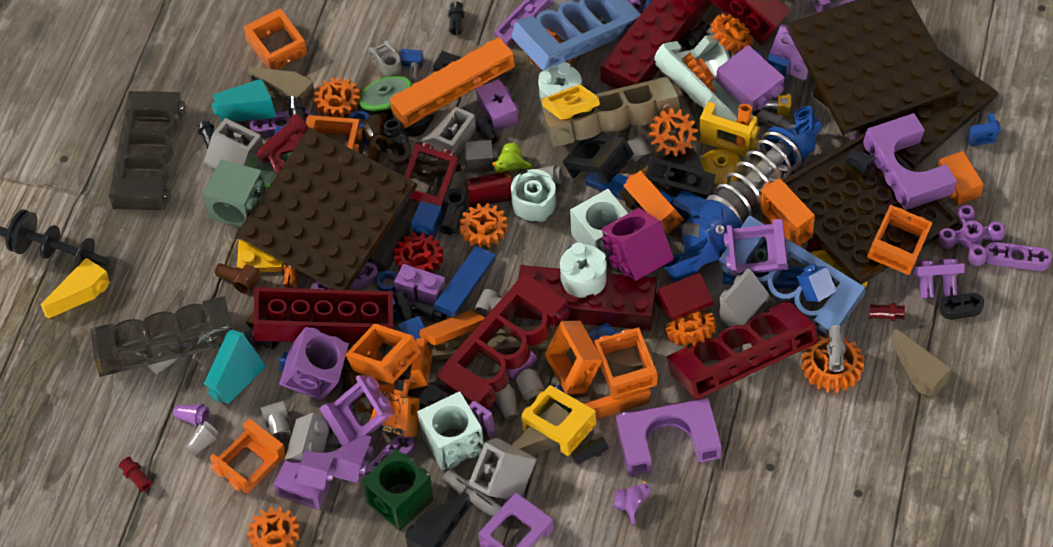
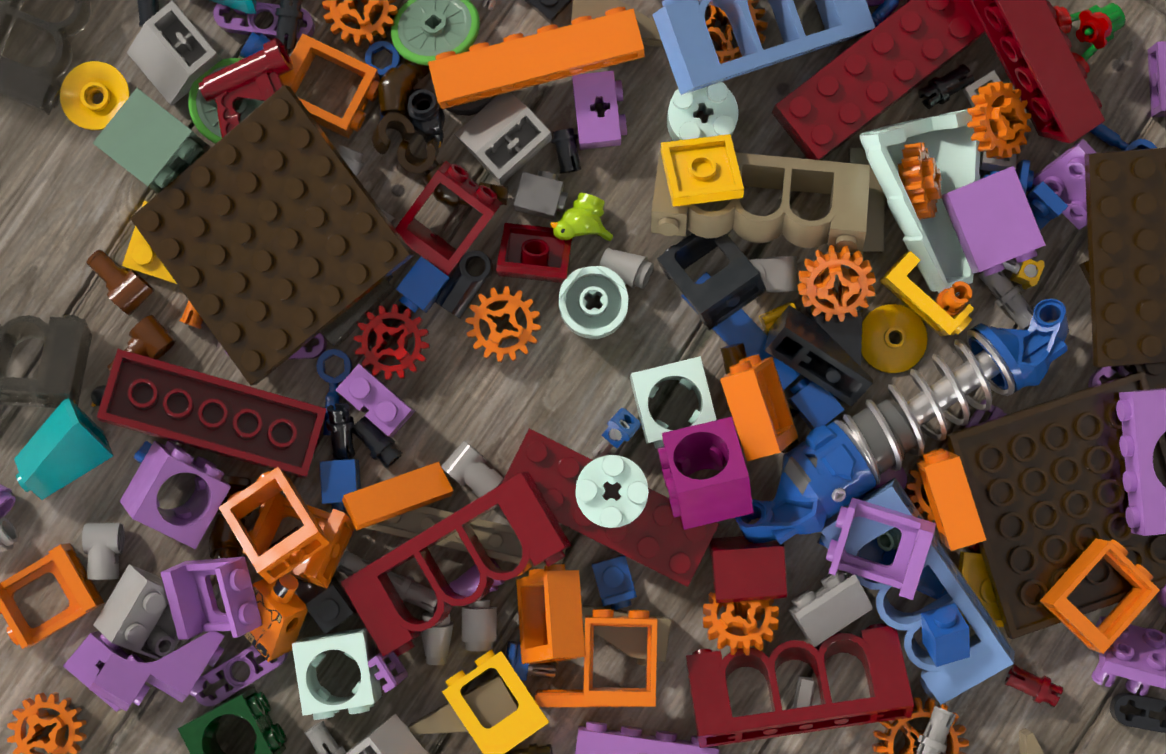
camera: 20 degrees right, 30 degrees up
blue tile [434,246,496,318] -> none
black bush [846,148,875,176] -> none
none -> yellow dish [60,61,130,130]

